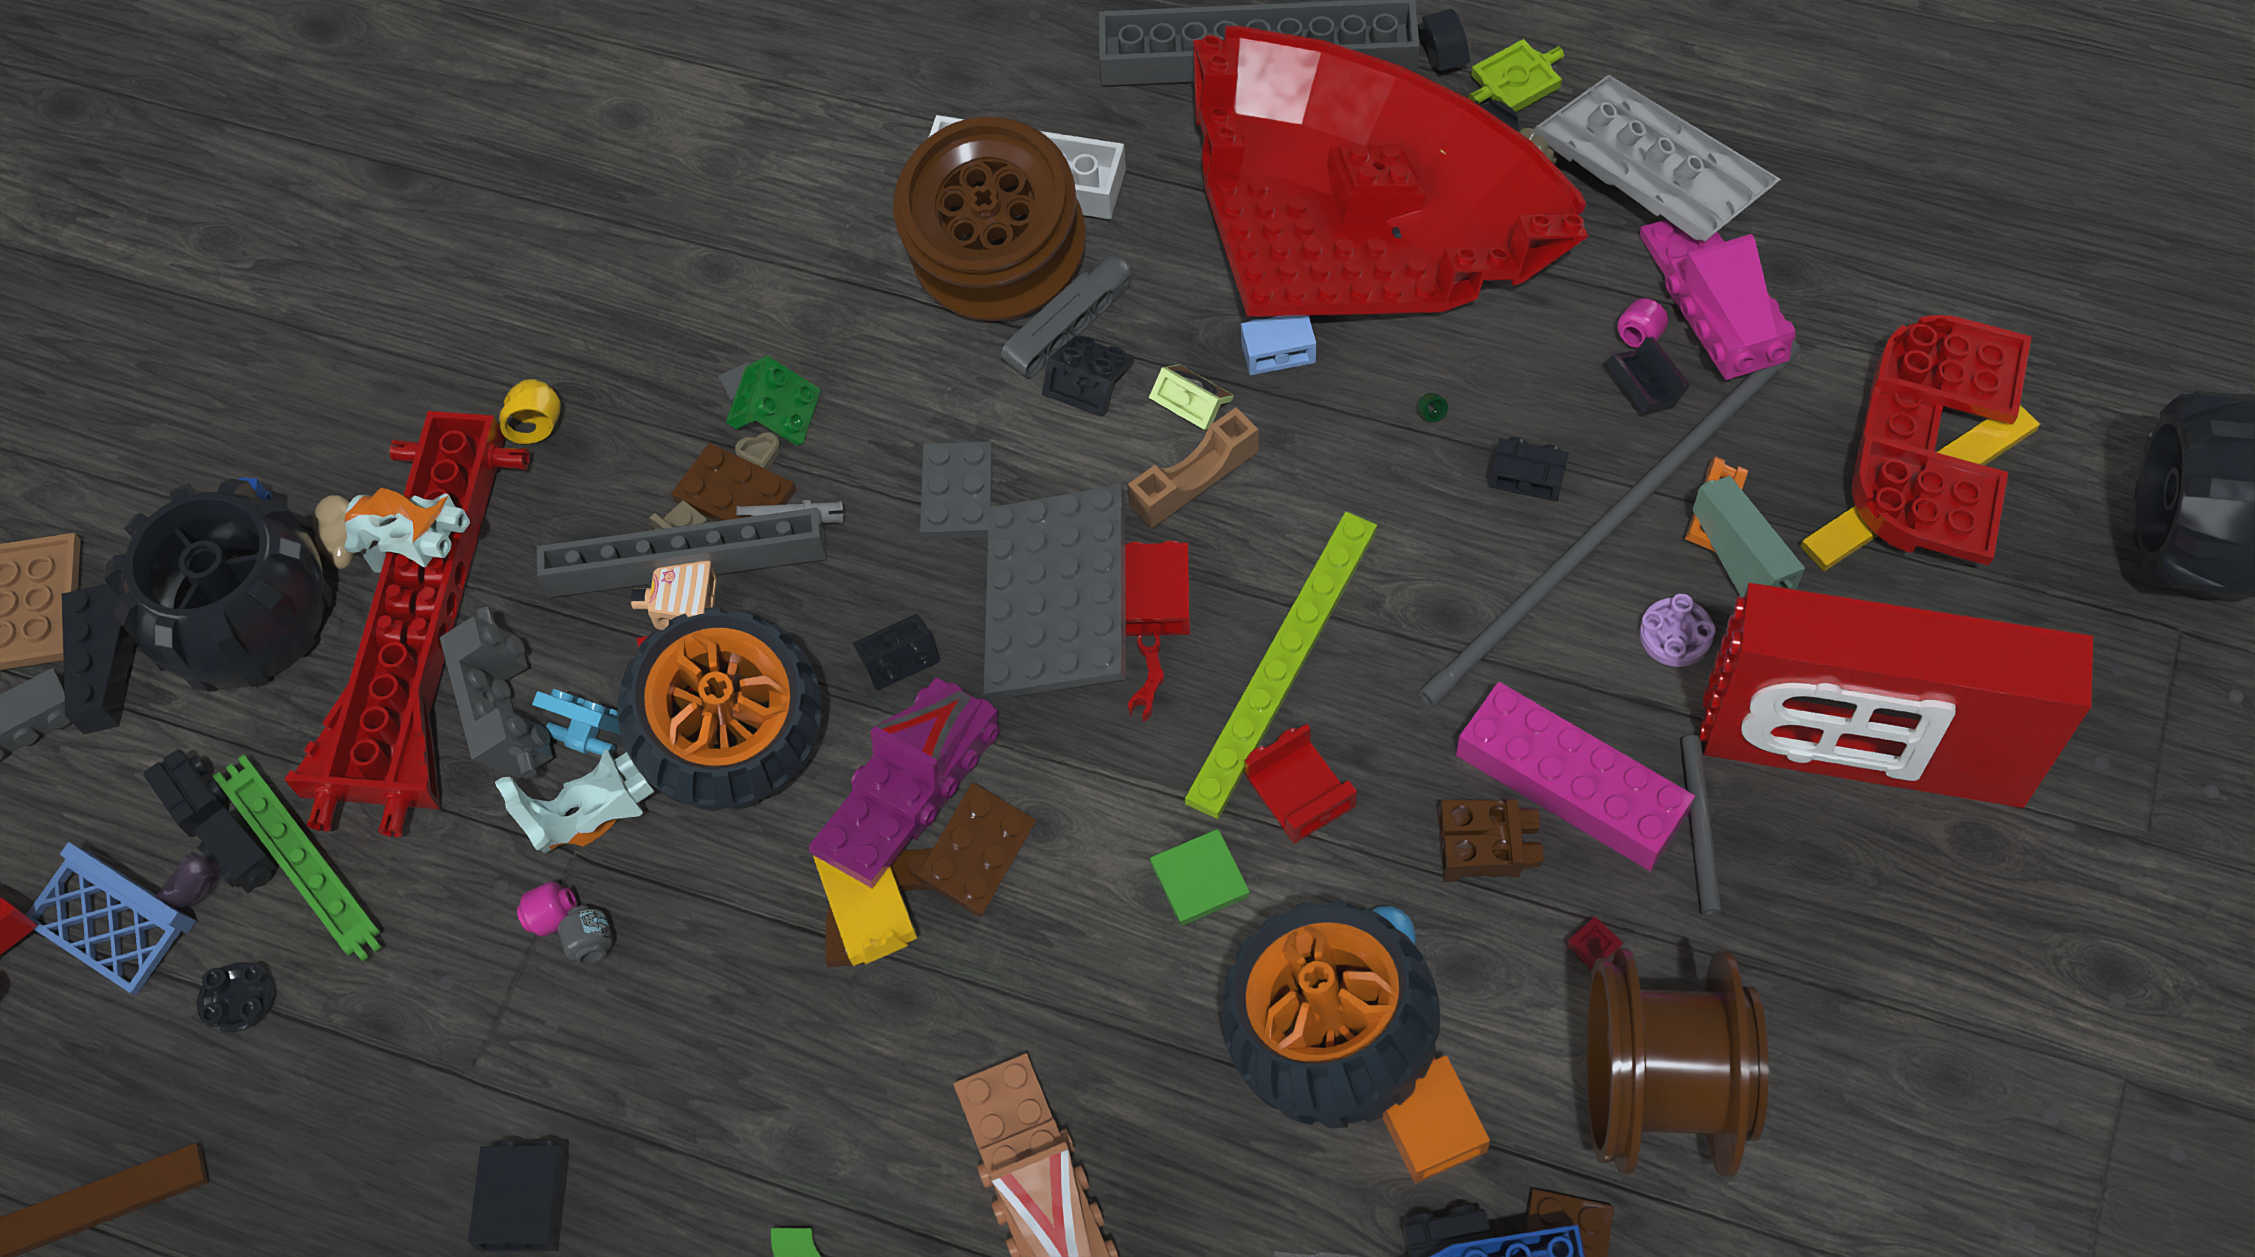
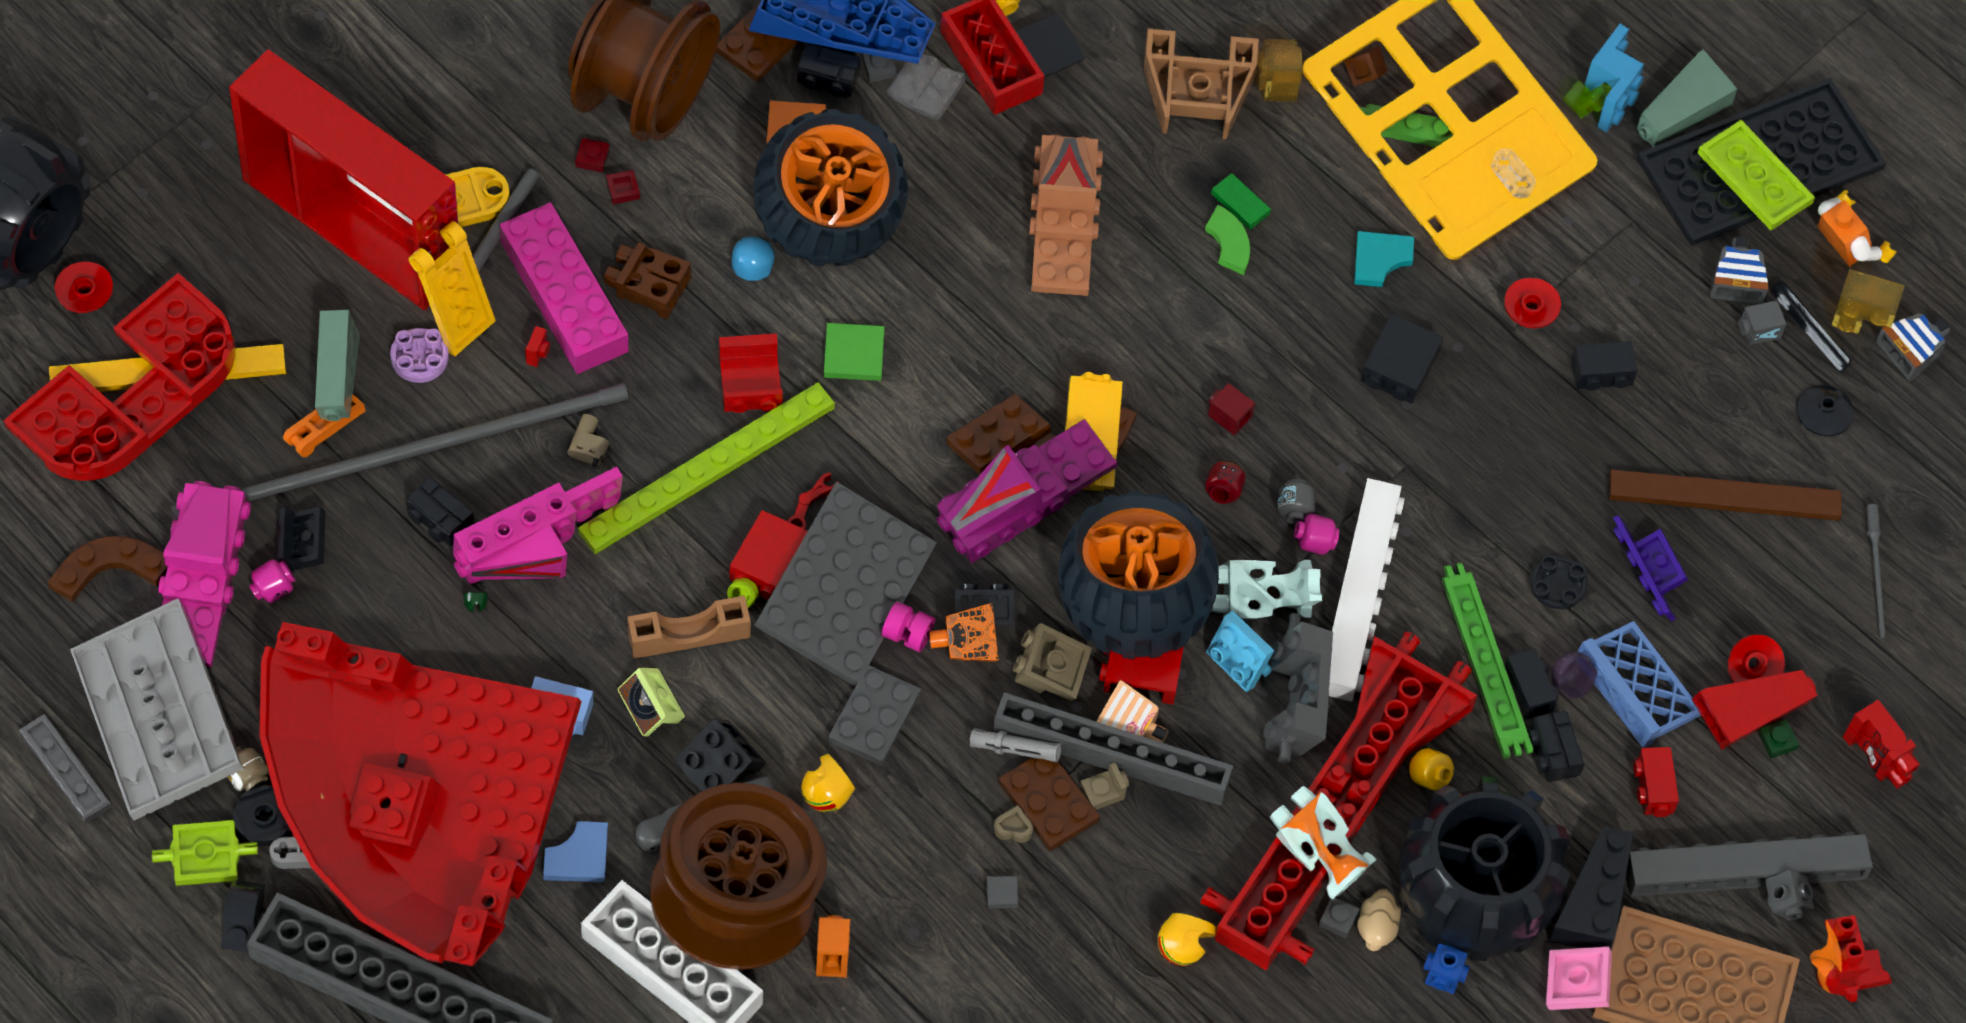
camera: 165 degrees left, 0 degrees up
green bracket [725,355,820,446] -> none
none -> flat silver tile [19,714,111,824]
none -> reddish brown plate [47,536,168,602]
none -> red dish [55,262,113,313]
none -> yellow hinge [408,221,496,357]
none -> yellow tile [446,167,510,227]
none -> dark pink wedge [453,467,623,585]
none -> red plate [526,326,550,367]
none -> medium blue tile [543,821,608,882]
none -> dark tan piece [567,414,609,467]
none -> dark red plate [575,138,610,173]
none -> lime tile [727,578,759,608]
none -> yellow helmet [801,753,855,812]
none -> orange brick [816,915,850,978]
none -> dark pink wheel [882,601,936,653]
none -> torso [929,604,999,662]
none -> dark tan plate [1013,623,1092,702]
none -> dark red head [1205,461,1246,504]
none -> dark red brick [1208,383,1255,436]
none -> white brick [1329,478,1405,702]
none -> yellow head [1409,748,1454,791]
none -> bright pink plate [1546,947,1612,1010]
none -> dark purple bracket [1613,515,1689,621]
none -> red brick [1633,747,1679,817]

